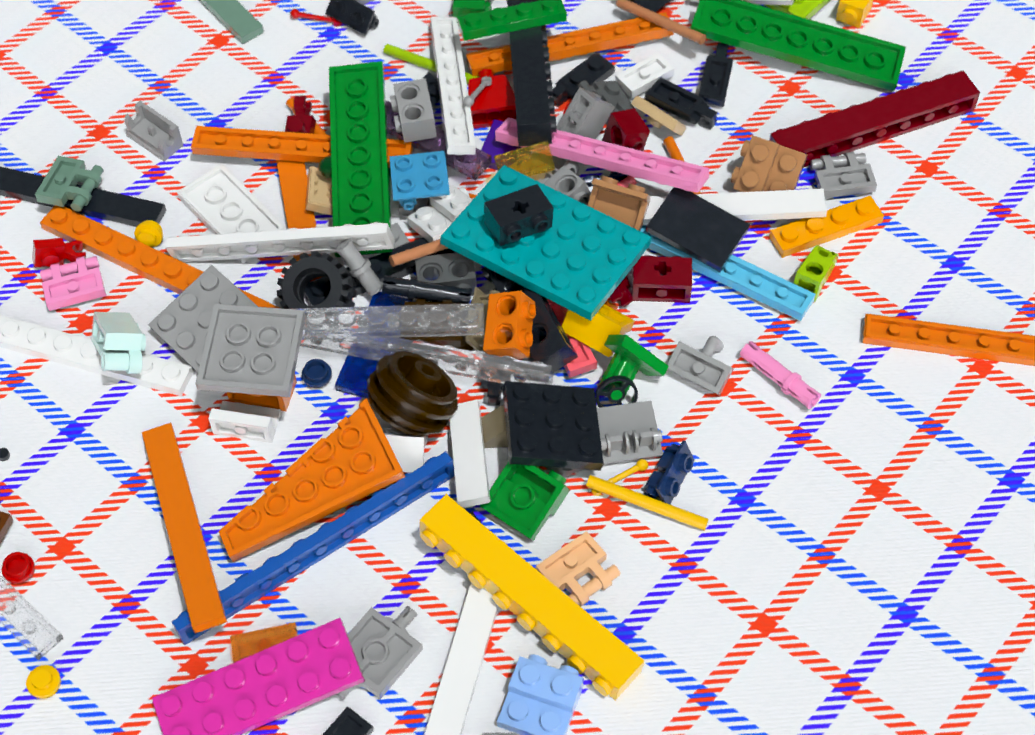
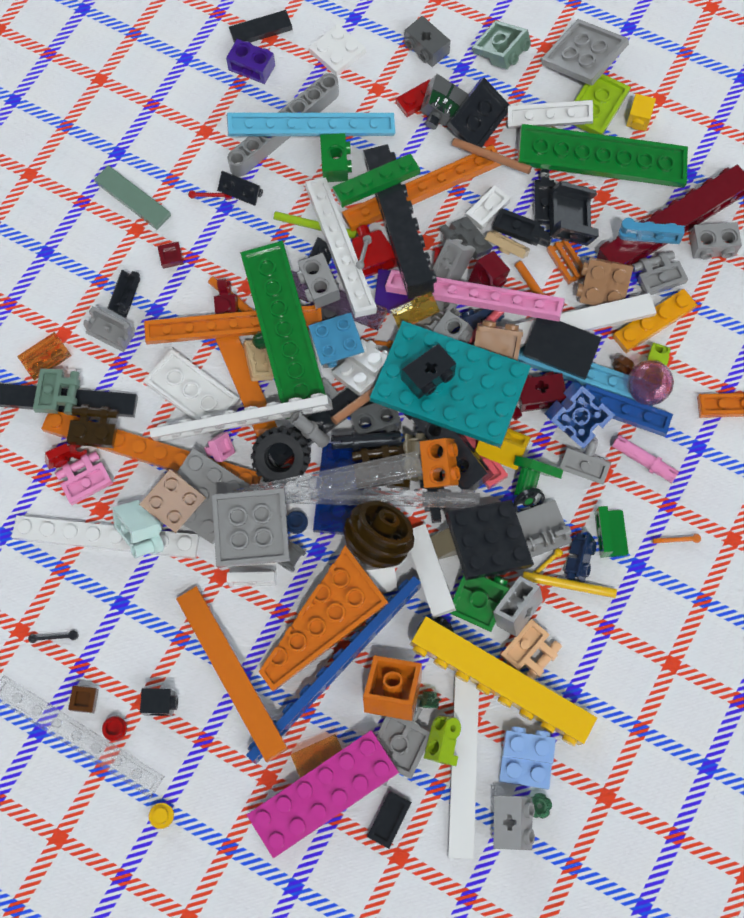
camera: 10 degrees left, 15 degrees up
yellow plate [134,220,163,247] -> none
black hinge [551,52,615,107] -> none
none -> clear orange plate [17,332,72,380]
none -> dark brown plate [66,404,119,449]
none -> black hinge [107,270,141,318]
none -> medium nougat hinge [139,469,206,533]
none -> black brick [140,688,178,716]
none -> dark red plate [157,241,184,269]
none -> bright pink tile [204,432,235,463]
none -> dark grey bush [277,541,306,572]
none -> orange brick [363,655,422,721]
none -> clear green plate [417,691,442,708]
none -> lime leg [424,716,461,766]
none -> light grey brick [493,576,543,637]
none -> blue brick [544,379,615,449]
none -> orange tile [547,240,585,284]
none -> black panel [549,181,599,246]
none -> blue plate [585,384,673,437]
none -> green panel [595,506,629,558]
none -> reddish brown plate [612,355,635,376]
none -> dark azure plate [618,218,685,244]
none -> clear pink cylinder [627,360,674,406]
none -> orange hinge [652,534,701,544]
none -> light grey brick [689,222,742,260]

